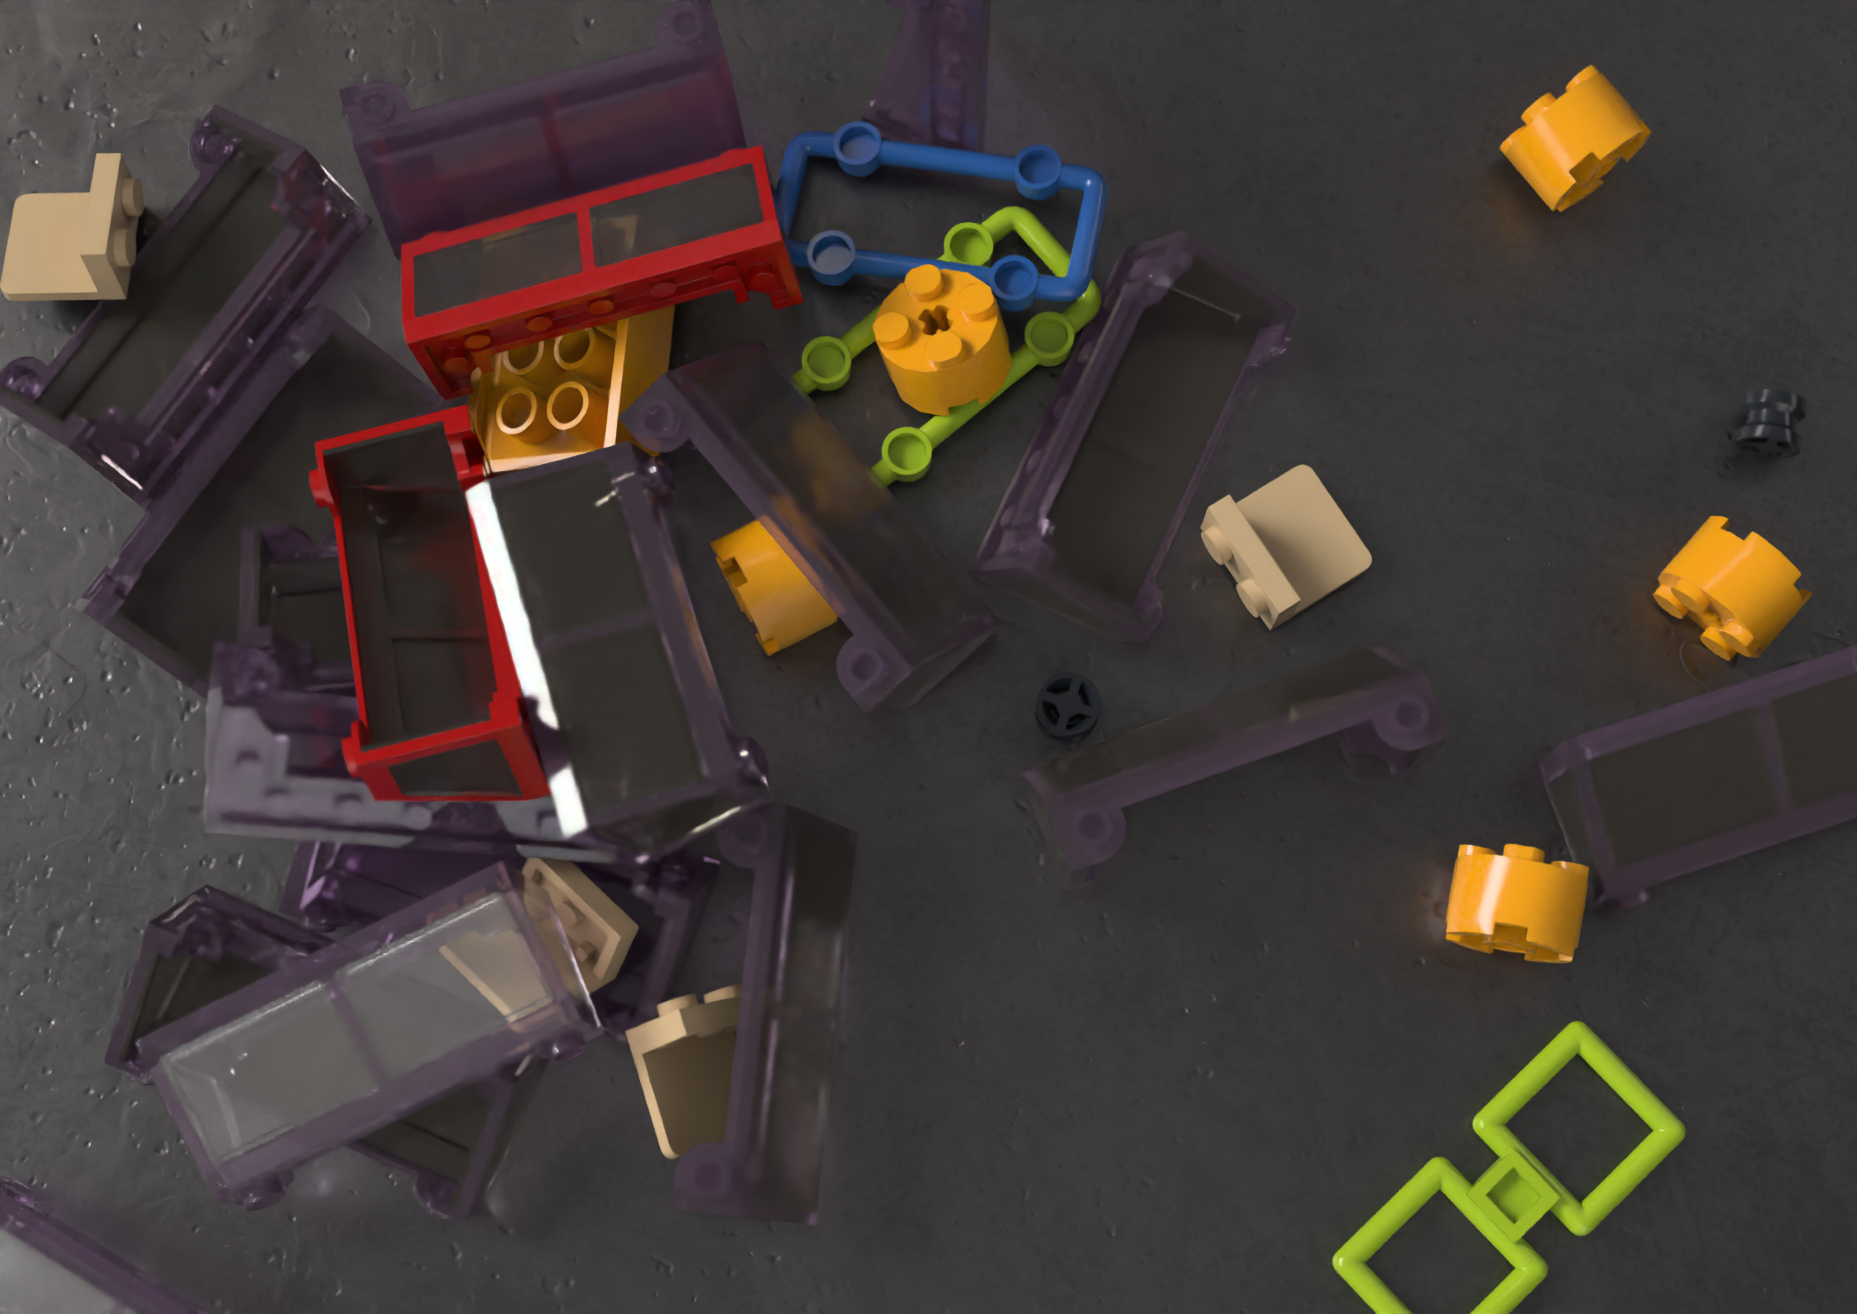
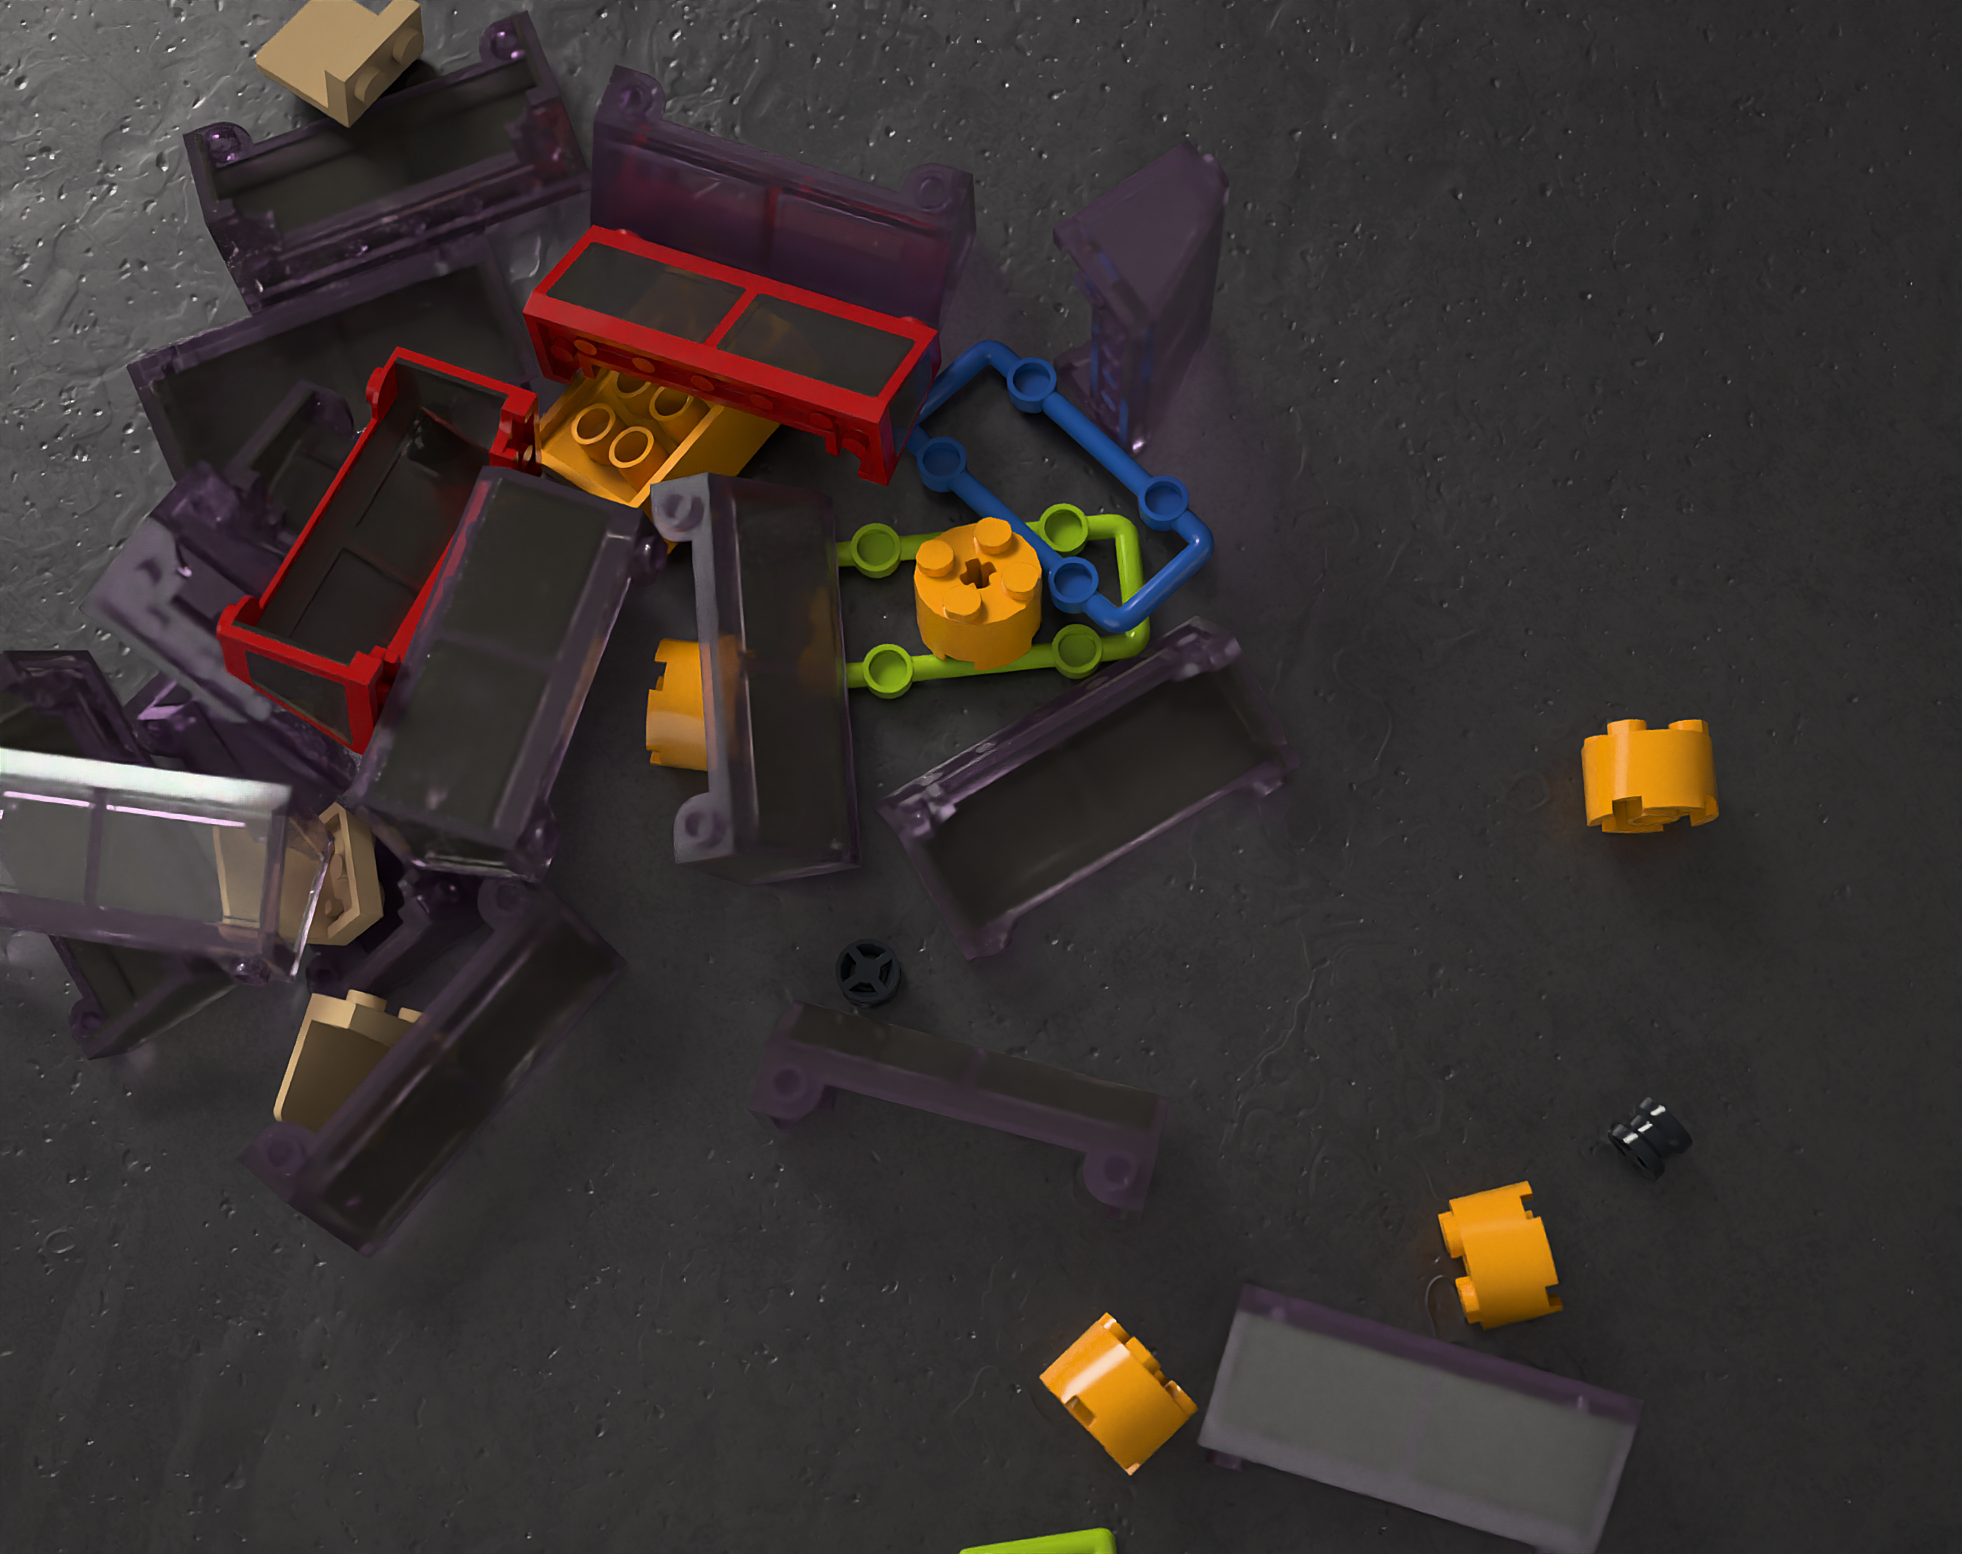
camera: 40 degrees right, 0 degrees up
tan bracket [1200,465,1372,631] -> none

